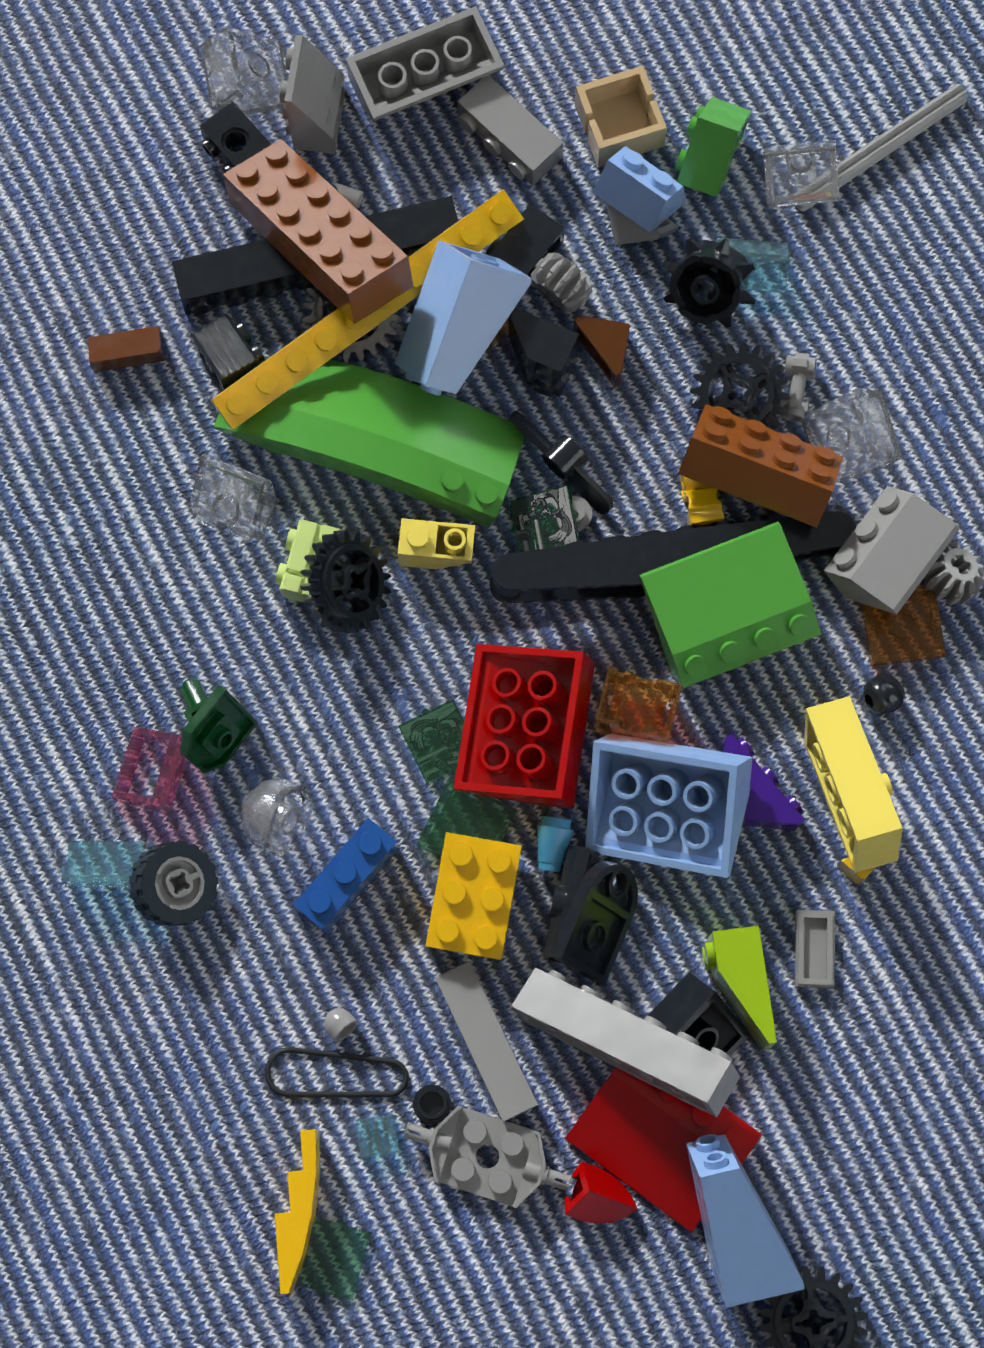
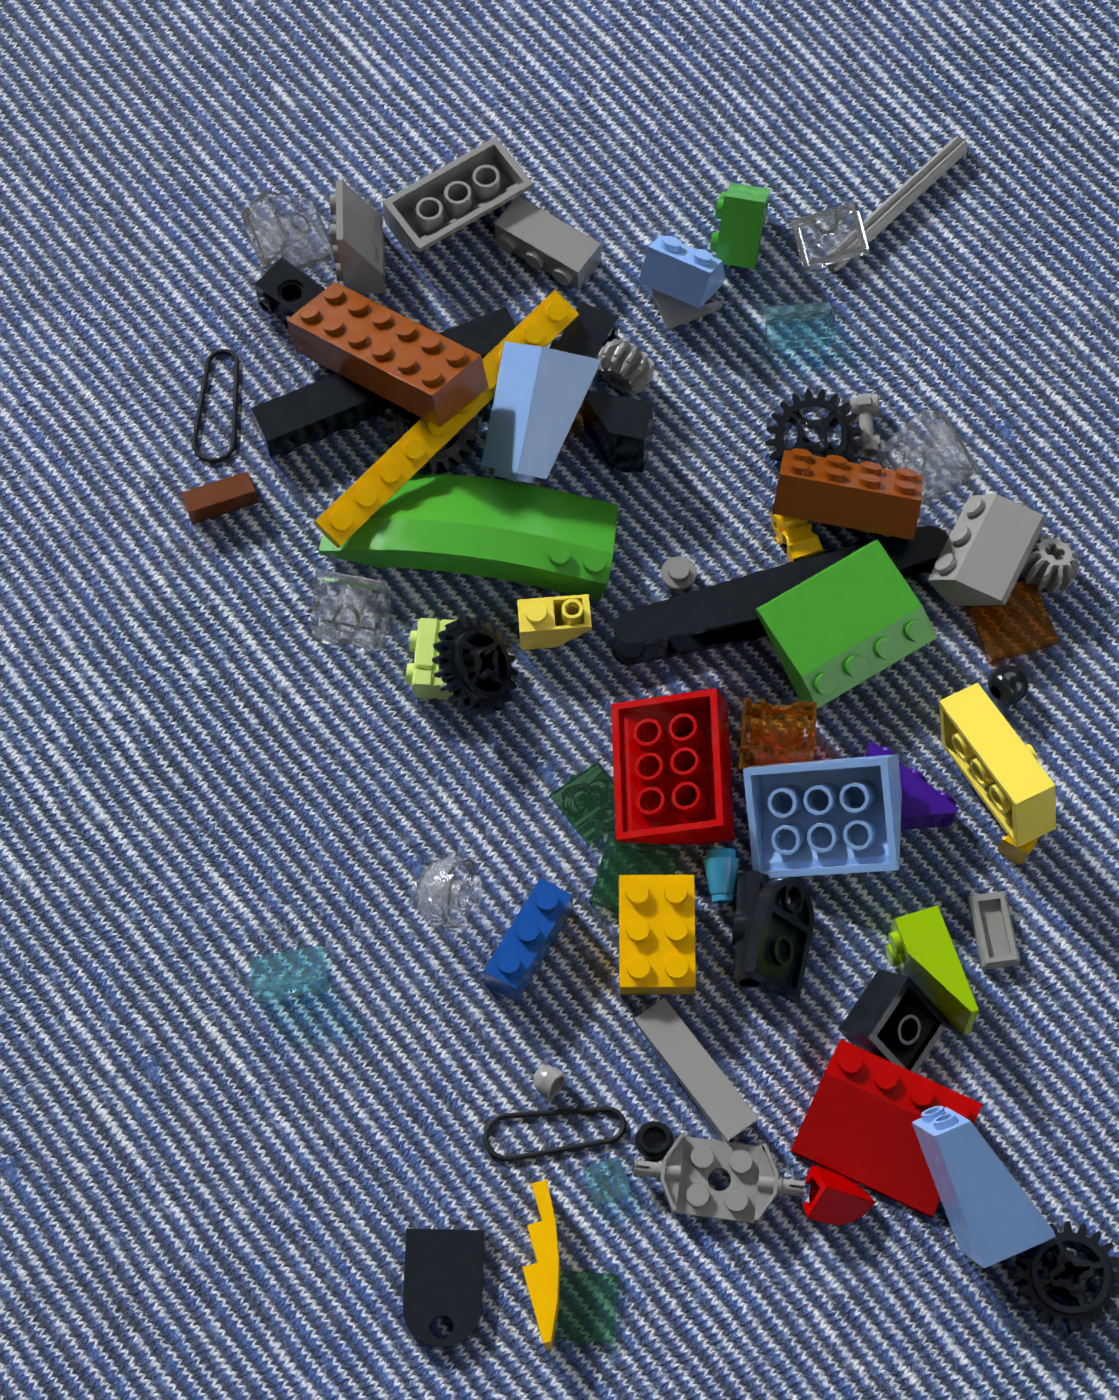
camera: 10 degrees left, 10 degrees down
clear pink tile [111,727,187,815] -> none
black wheel [129,841,219,927] -> none
dark green piece [180,679,258,773] -> none
black brick [190,313,265,391] -> none
black piece [509,410,613,514] -> none
piece [509,485,580,552] -> none
brick [512,968,740,1117] -> none
reddish brown slope [573,316,630,388] -> none
tan piece [575,66,667,167] -> none
black brick [663,237,756,328] -> none
none -> black piece [192,349,239,463]
none -> black tile [403,1228,485,1350]

